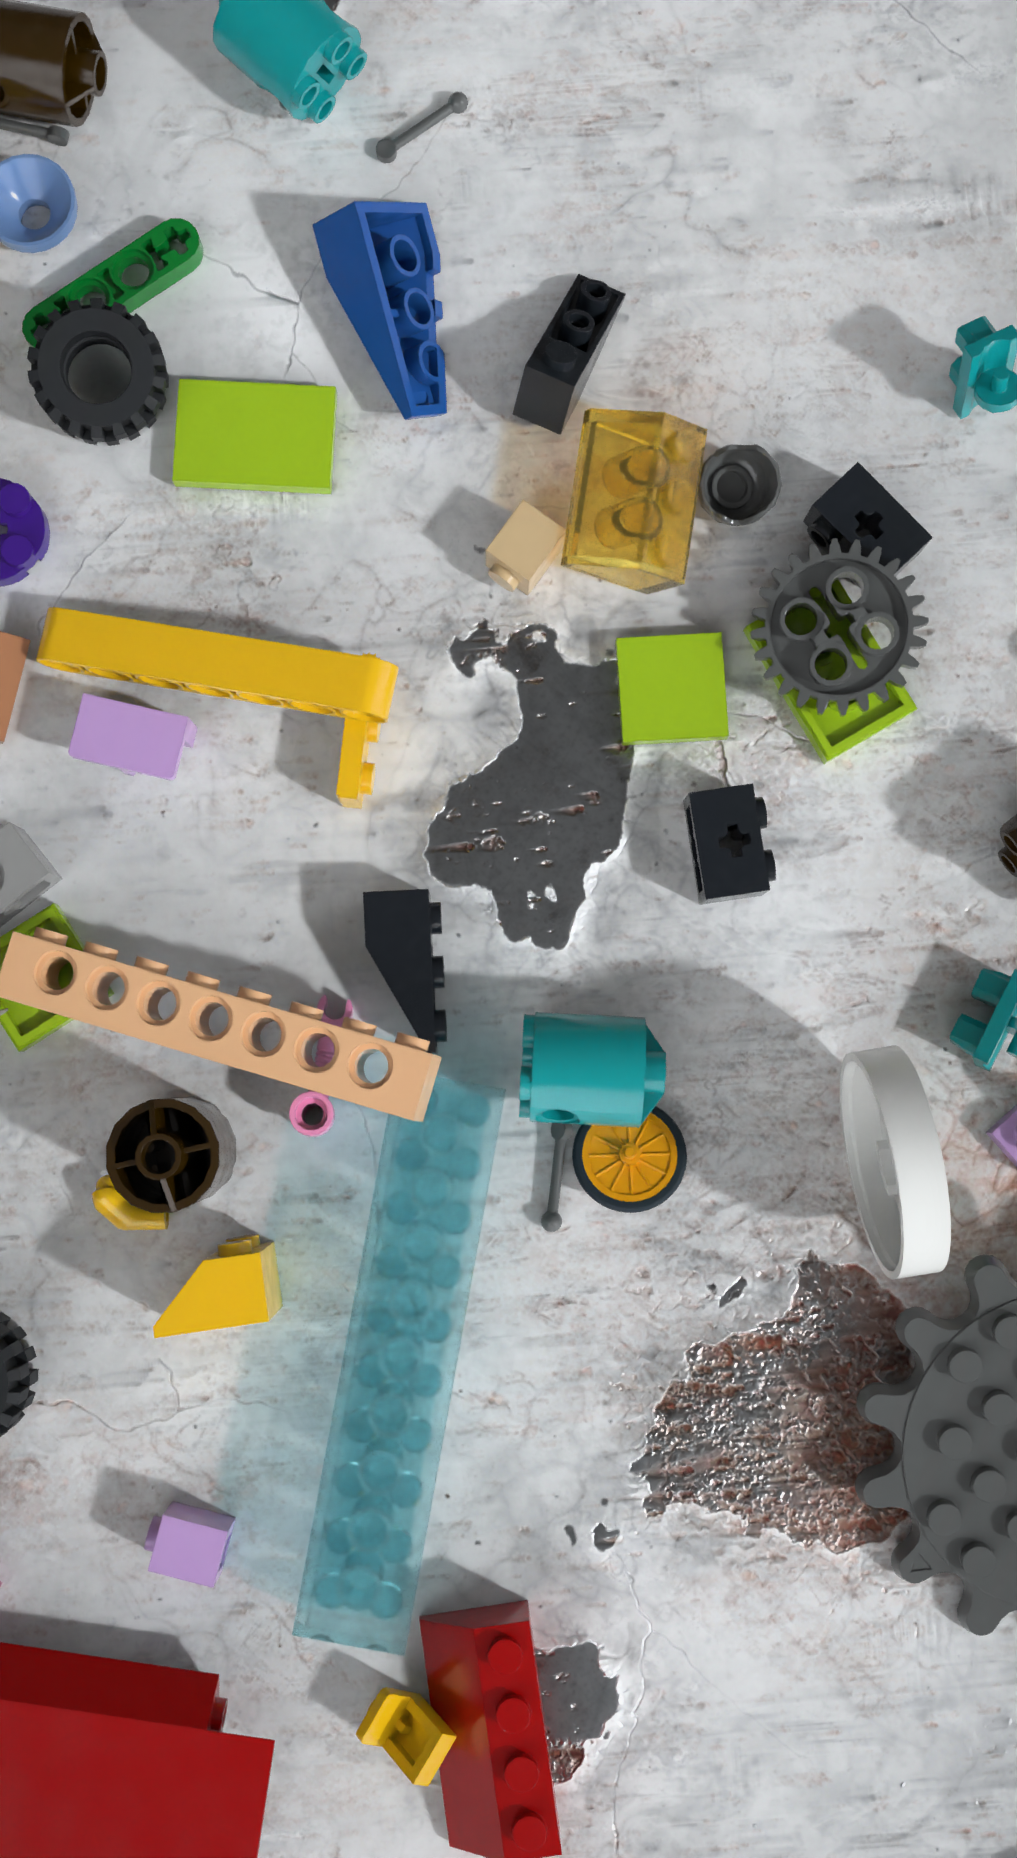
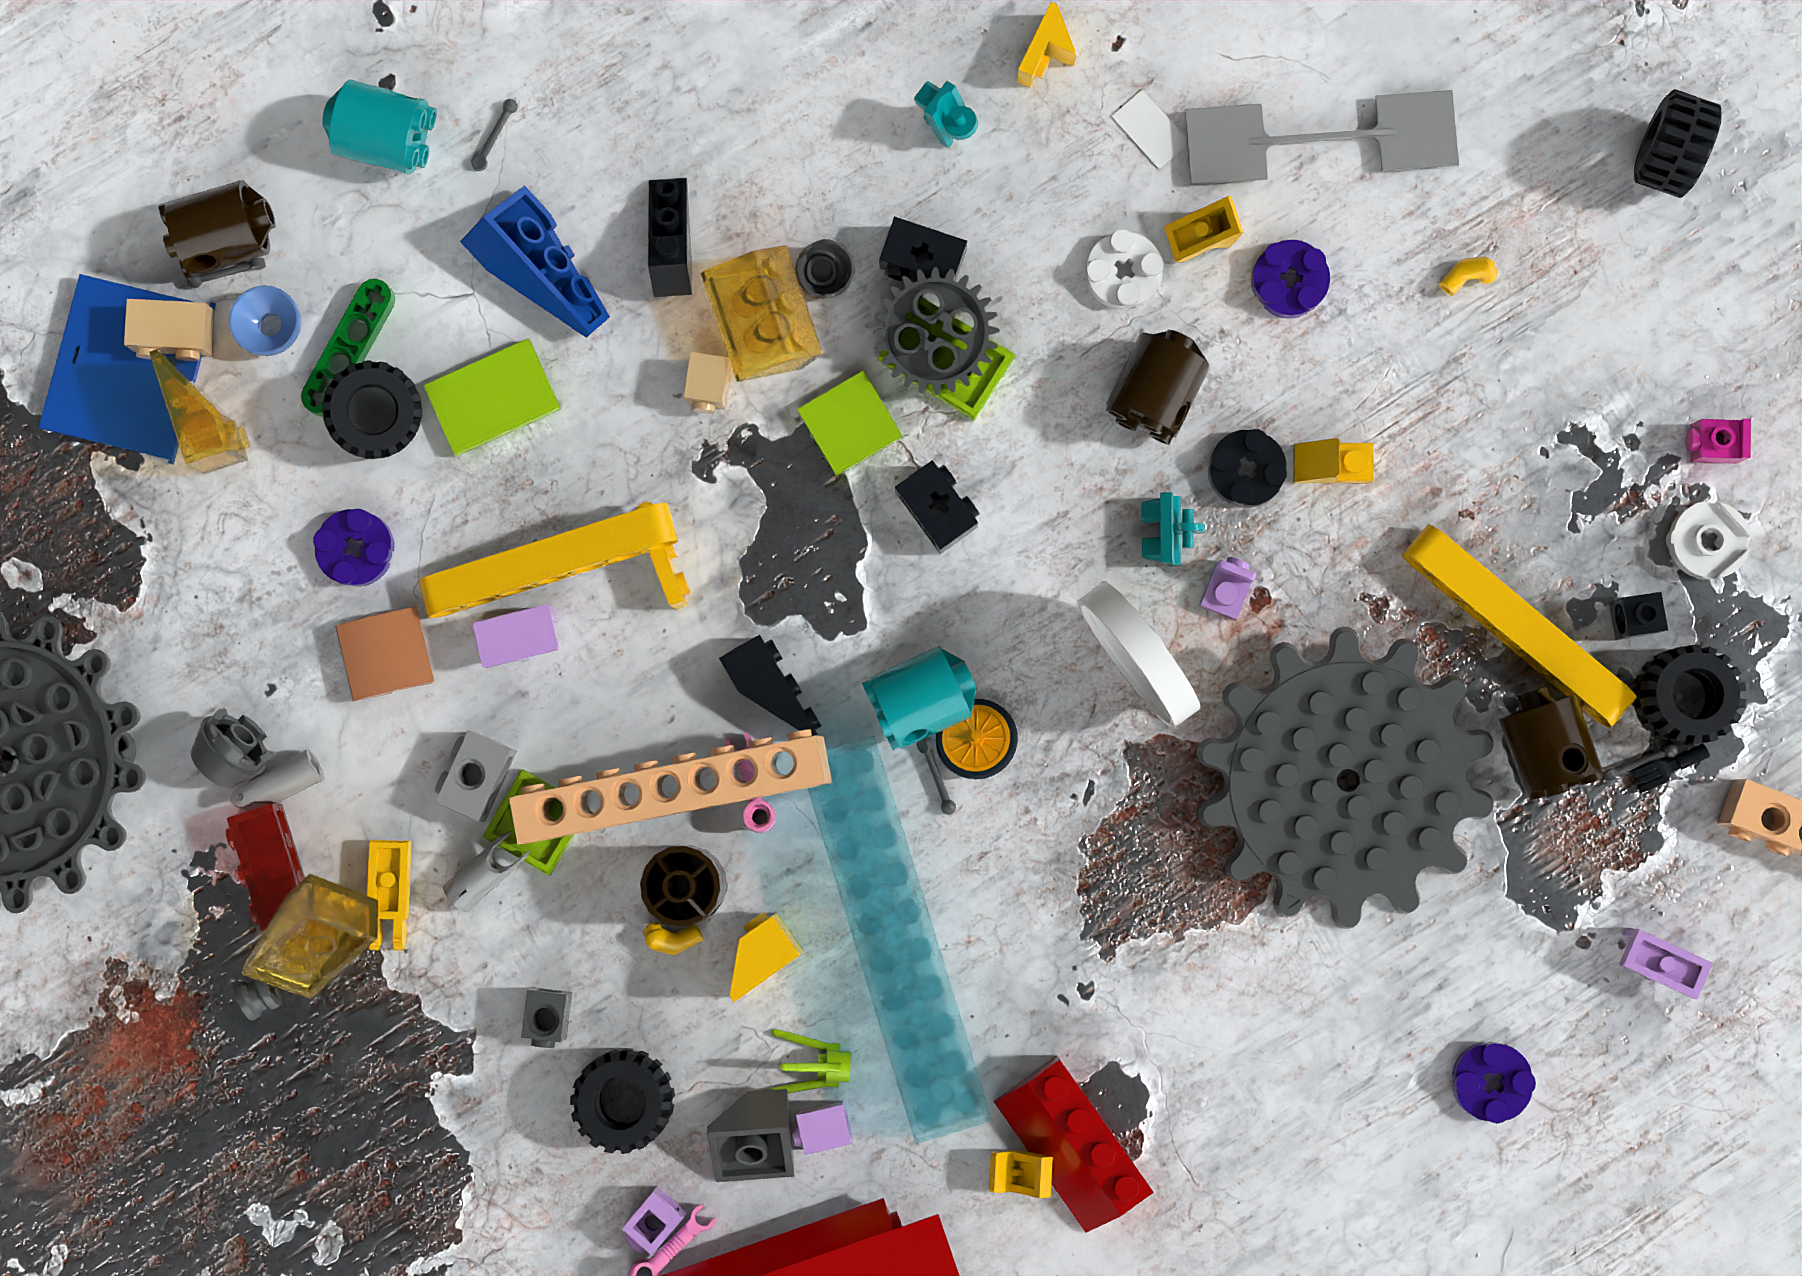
camera: 15 degrees left, 0 degrees up
none -> dark grey slope [707,1089,795,1182]
none -> lime plant [761,1029,851,1094]

